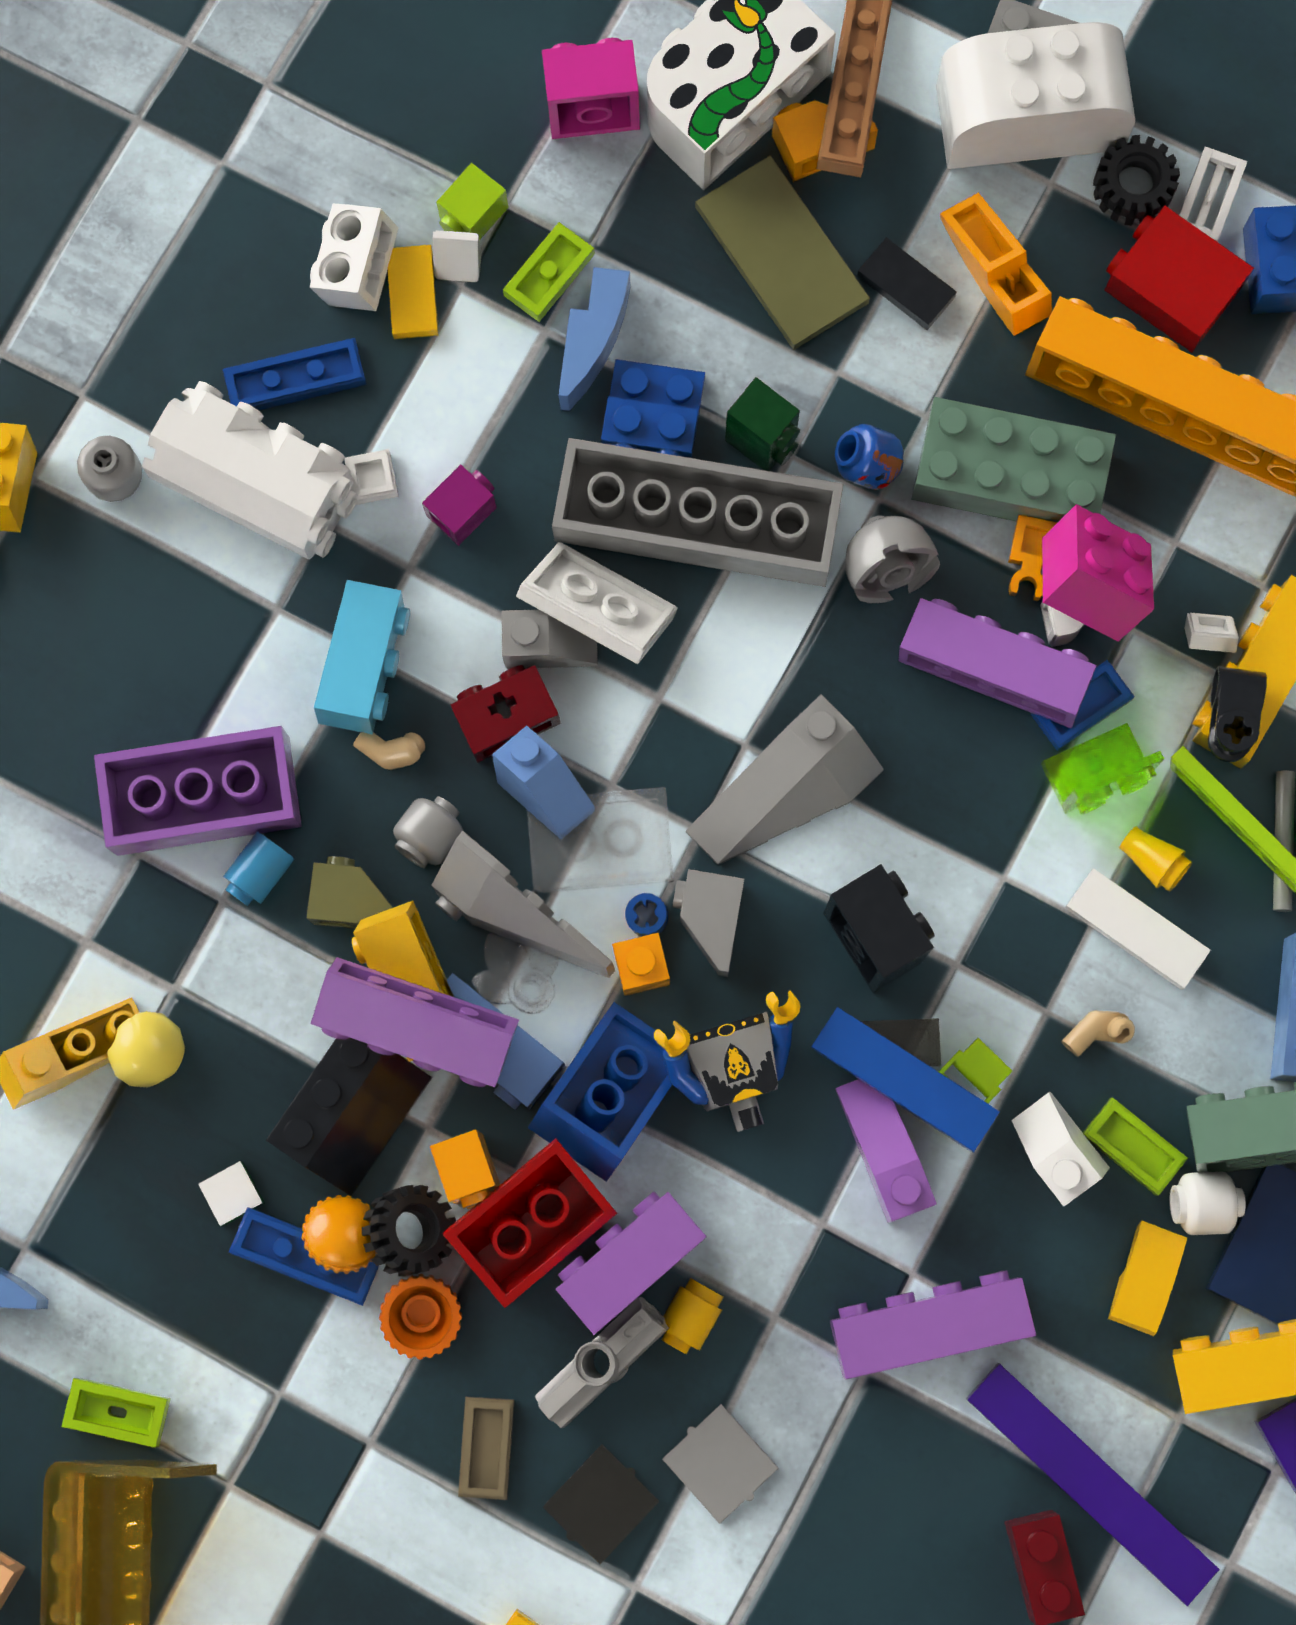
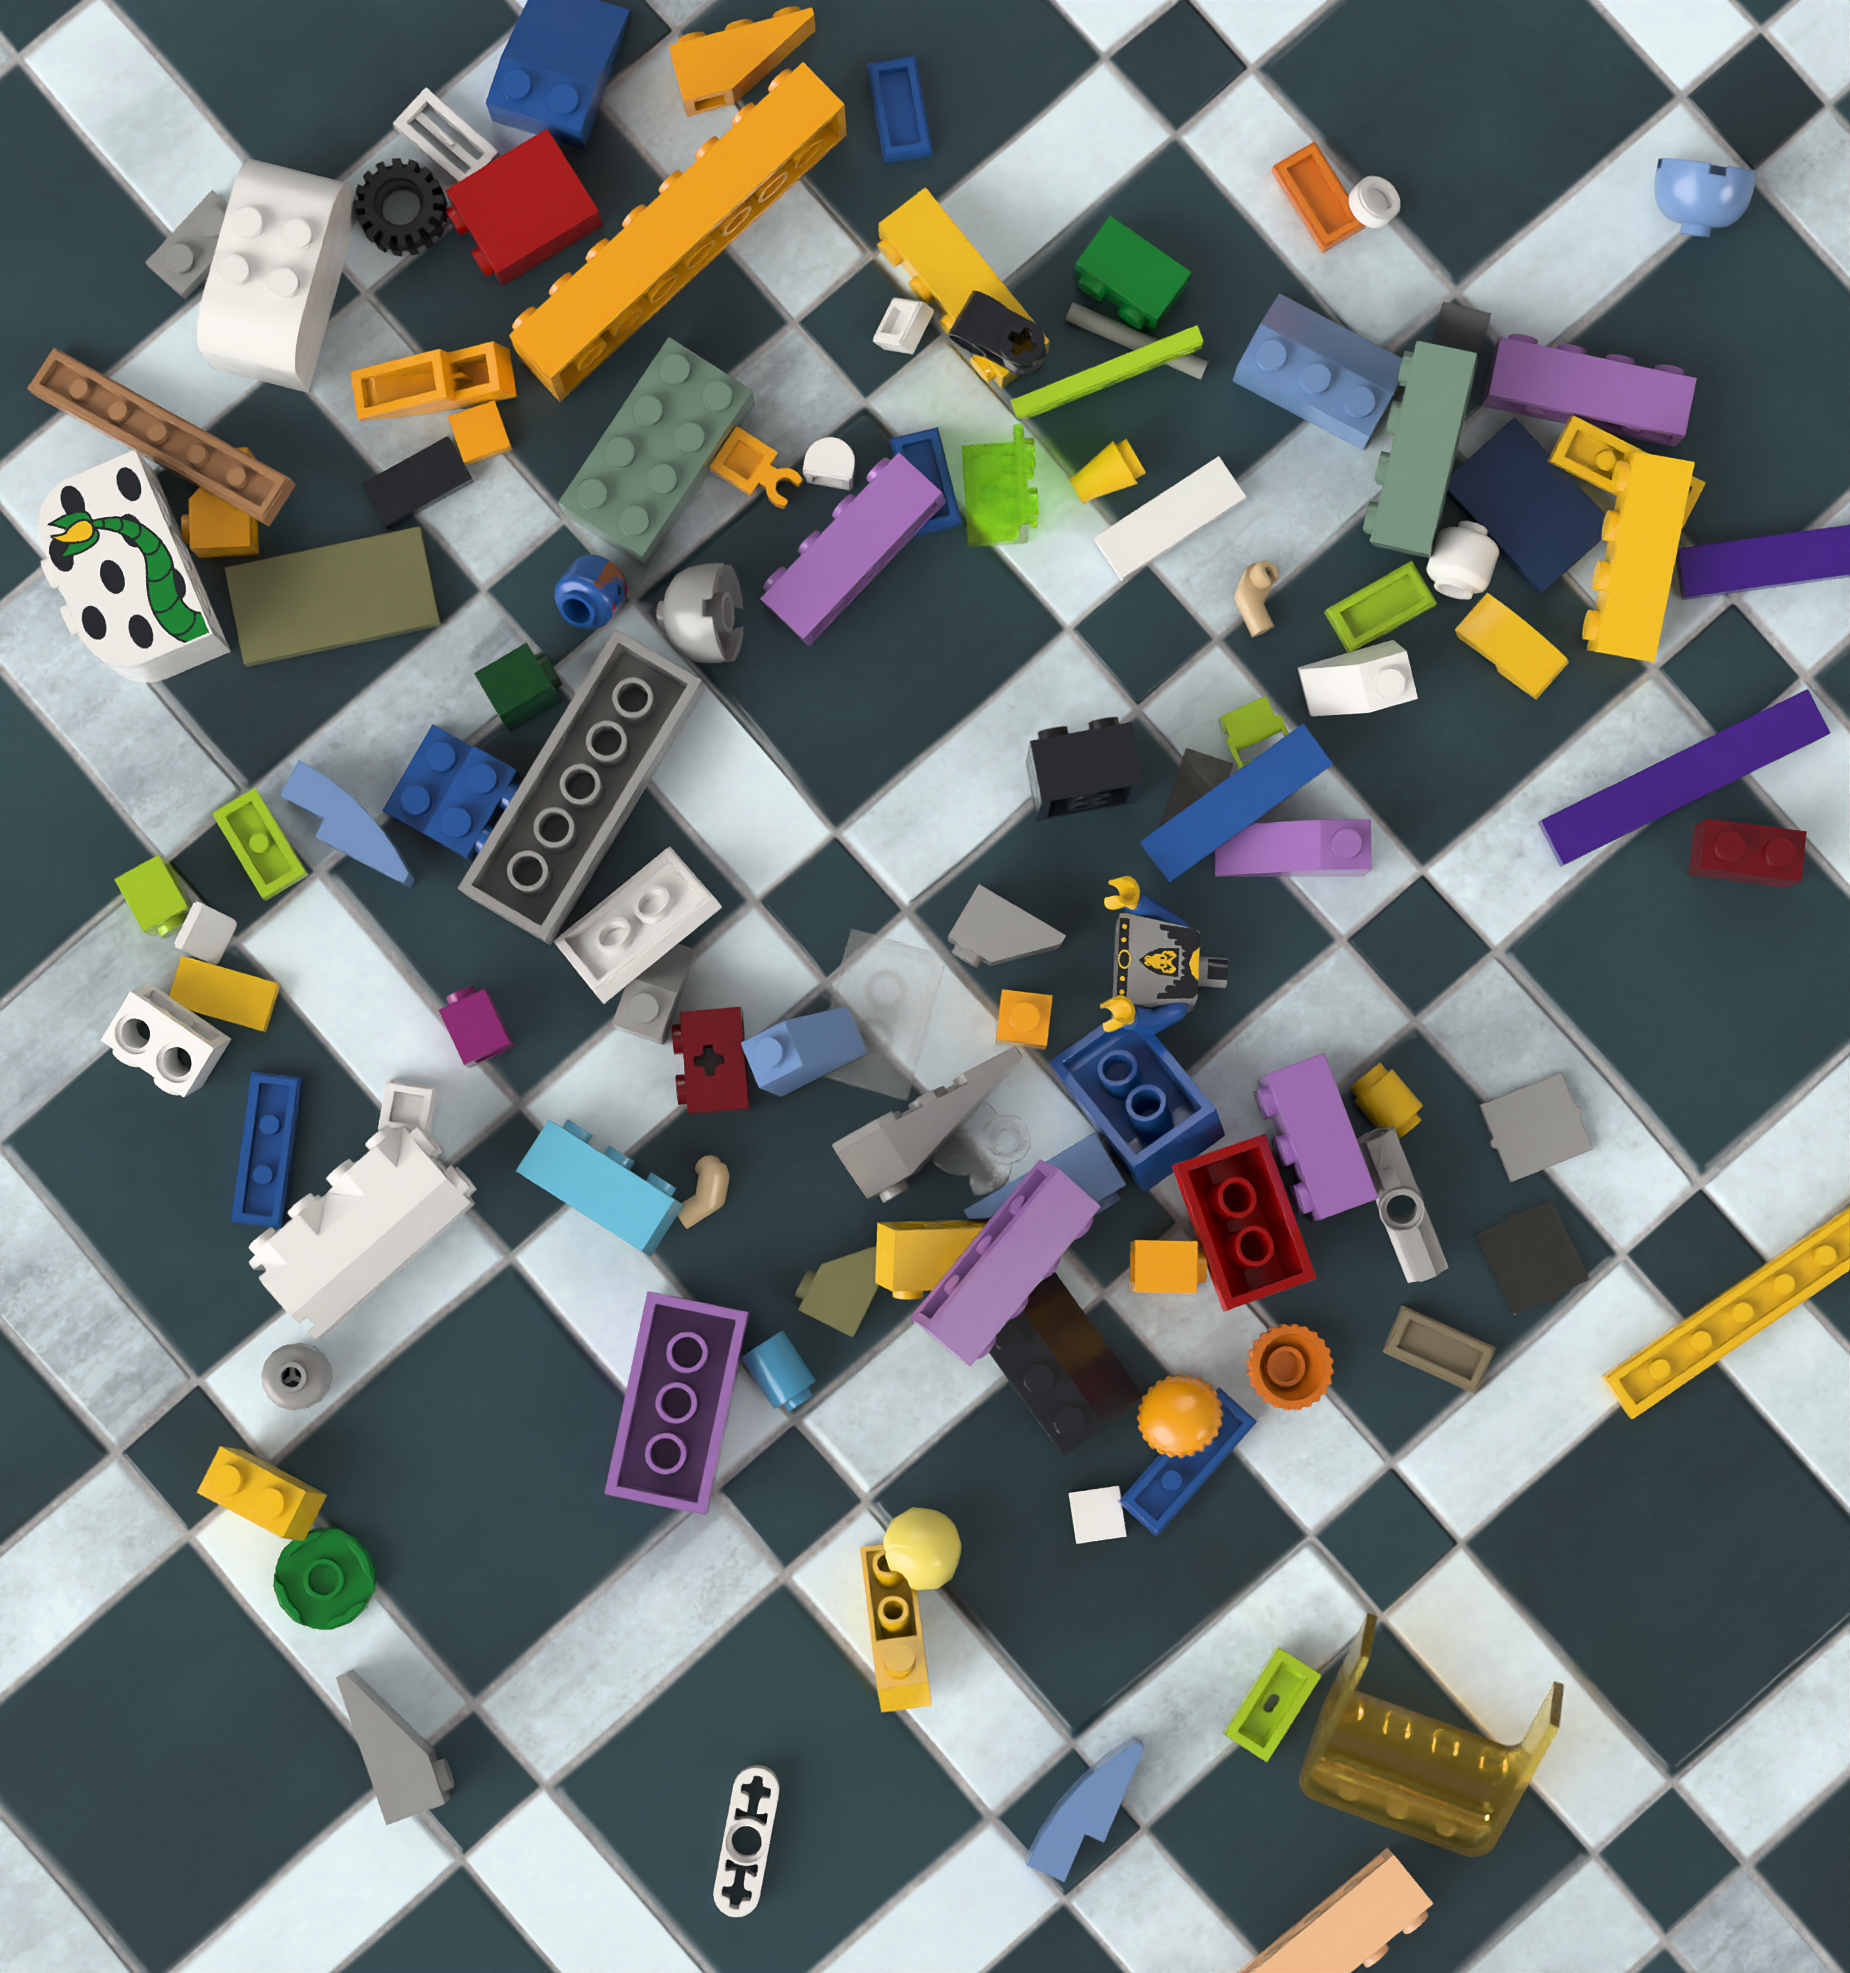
camera: 75 degrees left, 5 degrees up
black tyre [362,1185,456,1276] -> none
light grey head [393,796,463,868] -> none
dark pink brick [542,38,640,139] -> none
blue bush [625,893,669,936] -> none
light grey wedge [686,694,884,865] -> none
medium lavender brick [830,1270,1036,1379] -> none
dark pink brick [1042,504,1154,642] -> none
none -> light orange tile [448,400,512,466]

